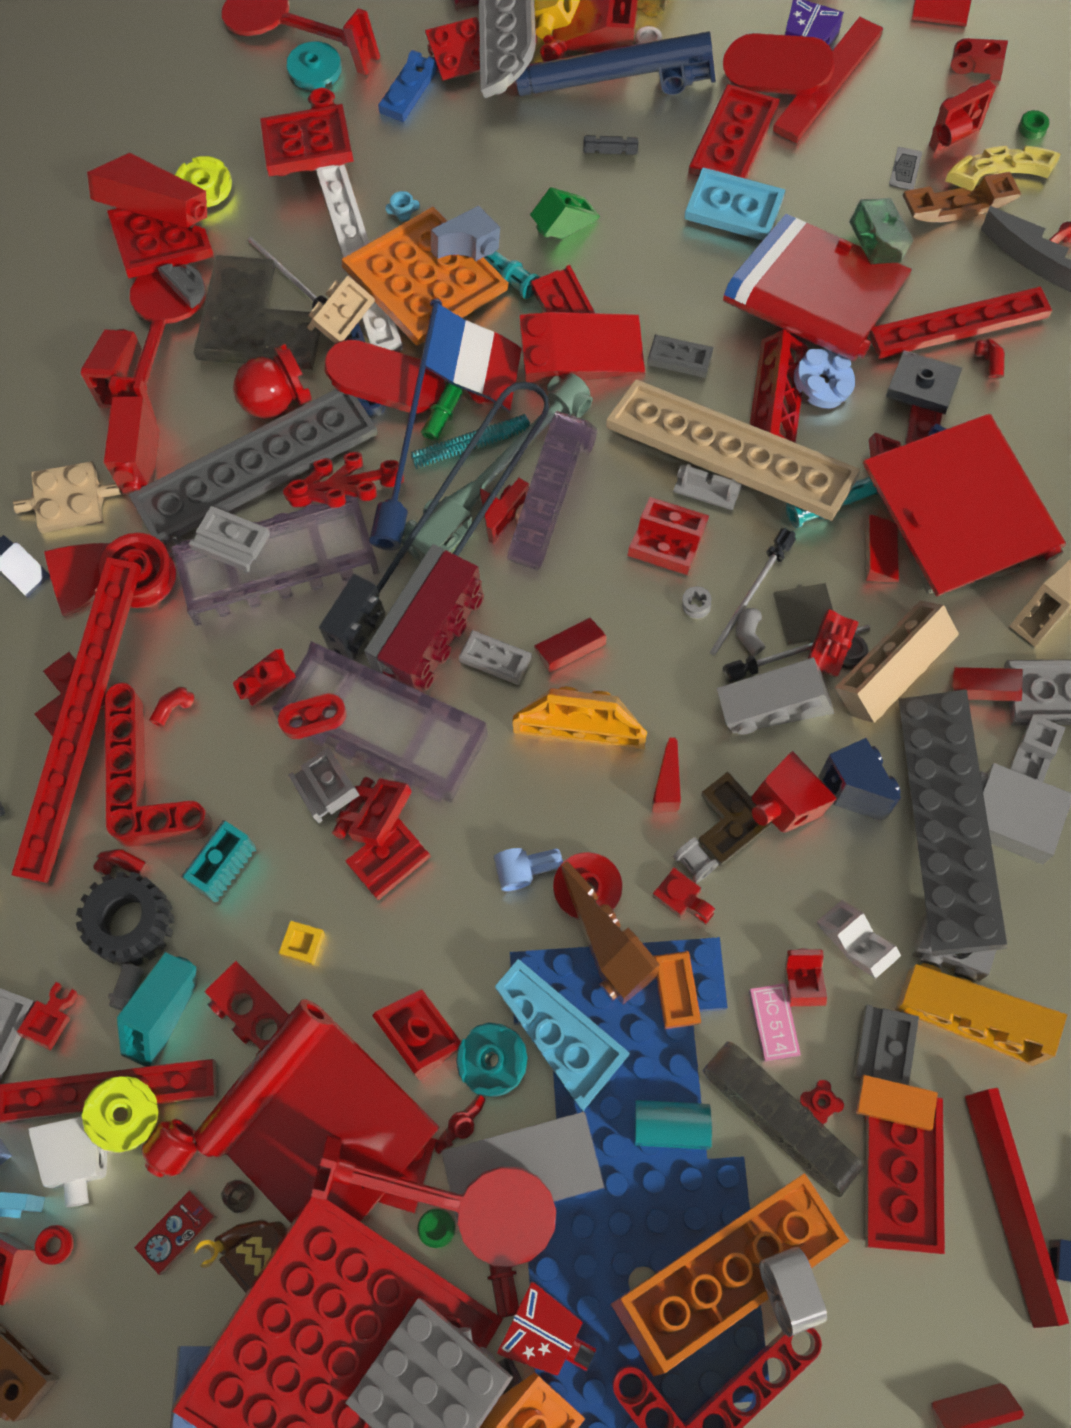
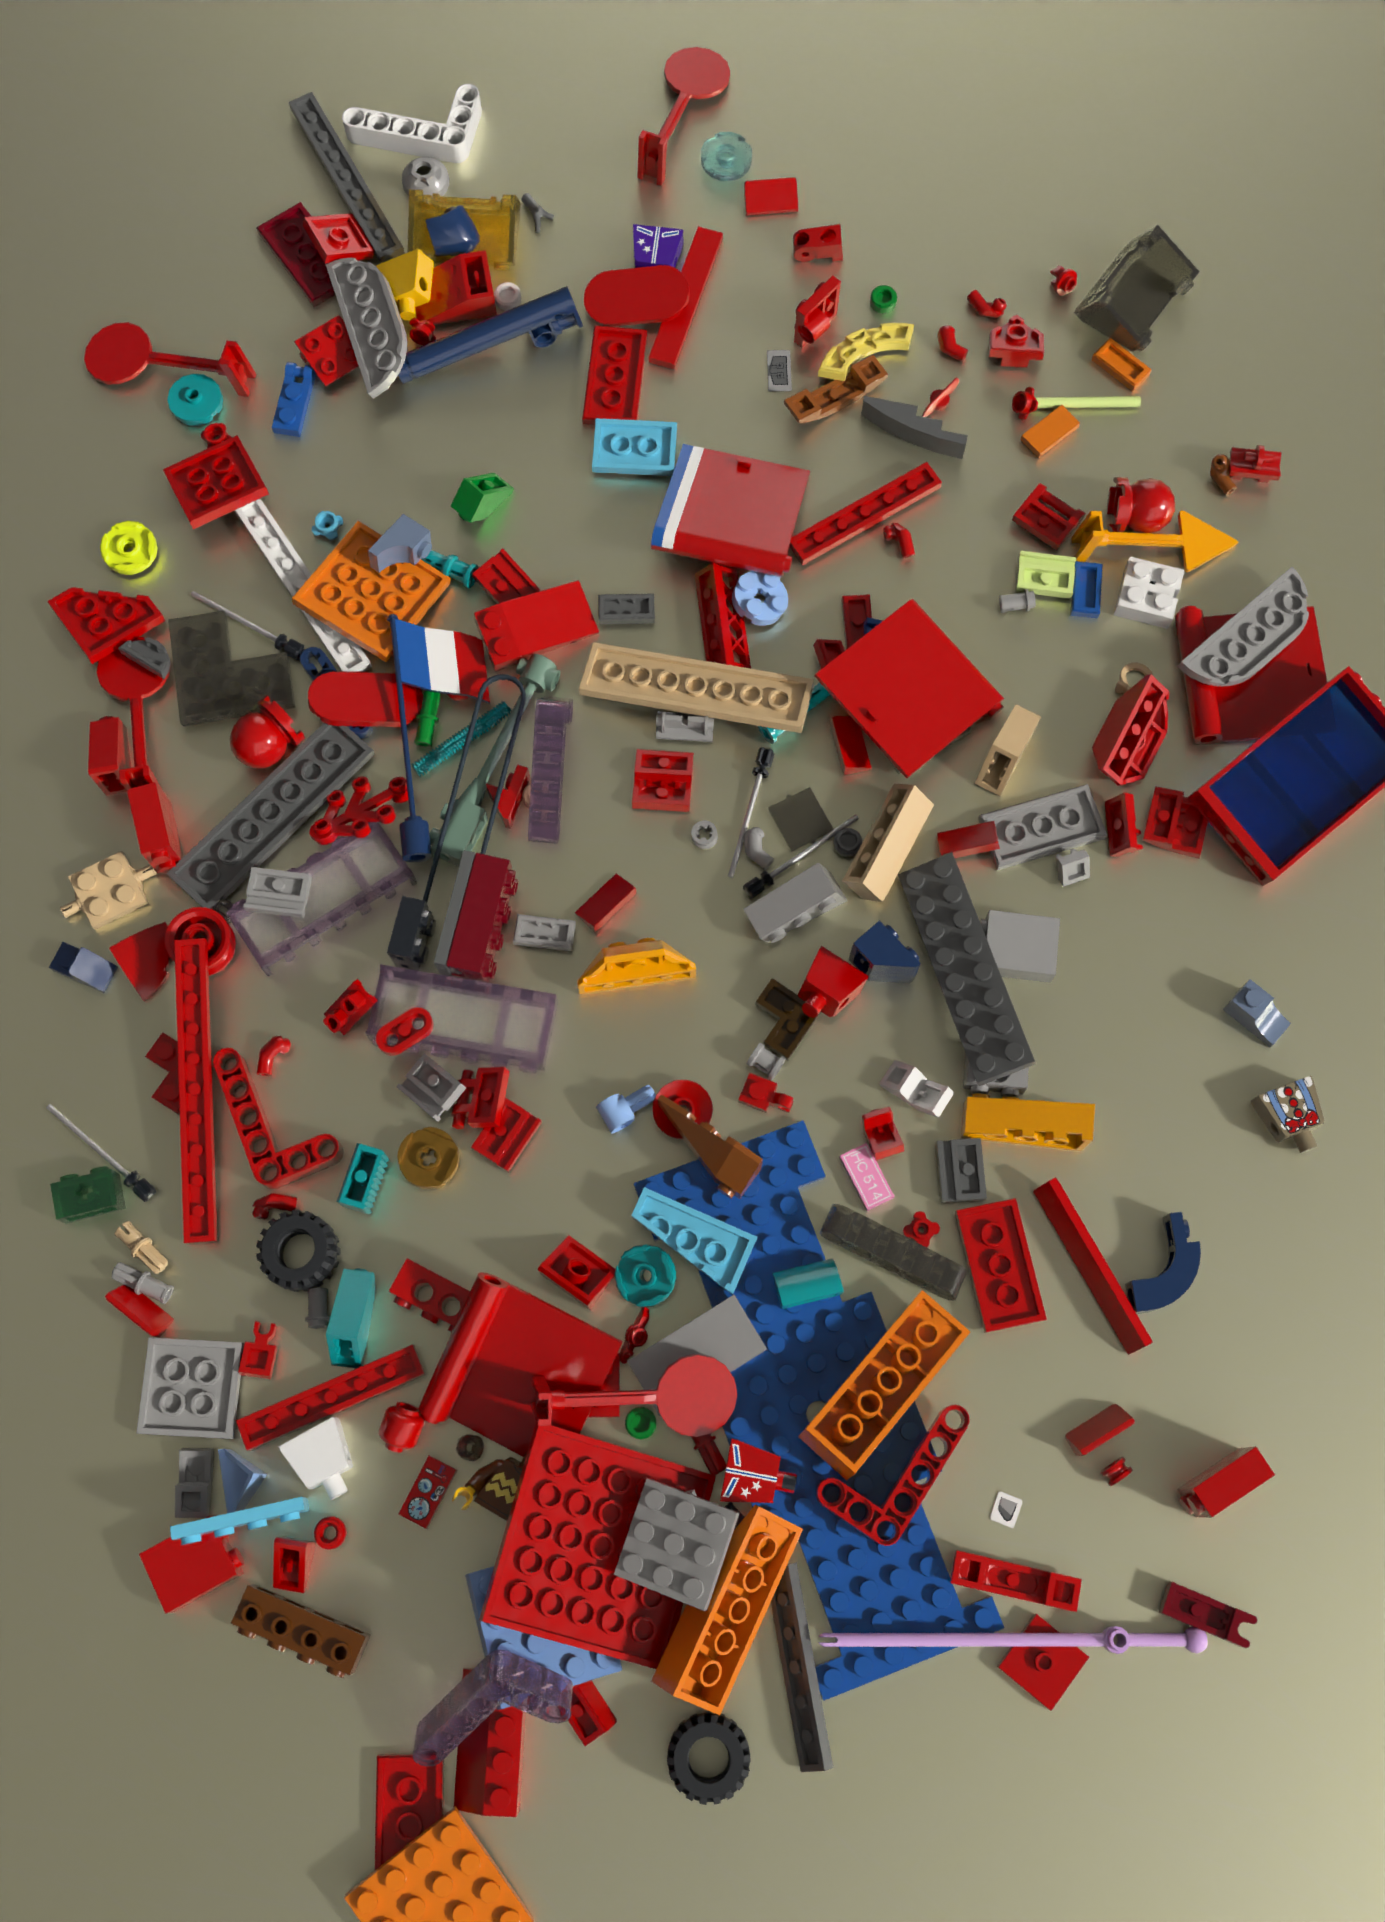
camera: 20 degrees left, 5 degrees up
neon yellow plate [82,1076,159,1153] -> none
red slope [87,152,207,228] -> none
yellow tile [278,920,325,966] -> none
tan bracket [307,275,376,344] -> none
black axle [583,135,639,155] -> none
red slope [652,737,681,813] -> none
orange tile [653,951,701,1029] -> none
light grey beam [759,1247,827,1337] -> none
red hips [808,609,859,677] -> none
clear green brick [849,198,913,264] -> none
orange tile [856,1075,938,1131] -> none
black plate [886,350,962,415] -> none
light grey slope [1009,714,1065,782] -> none
none -> pearl gold plate [397,1127,460,1189]

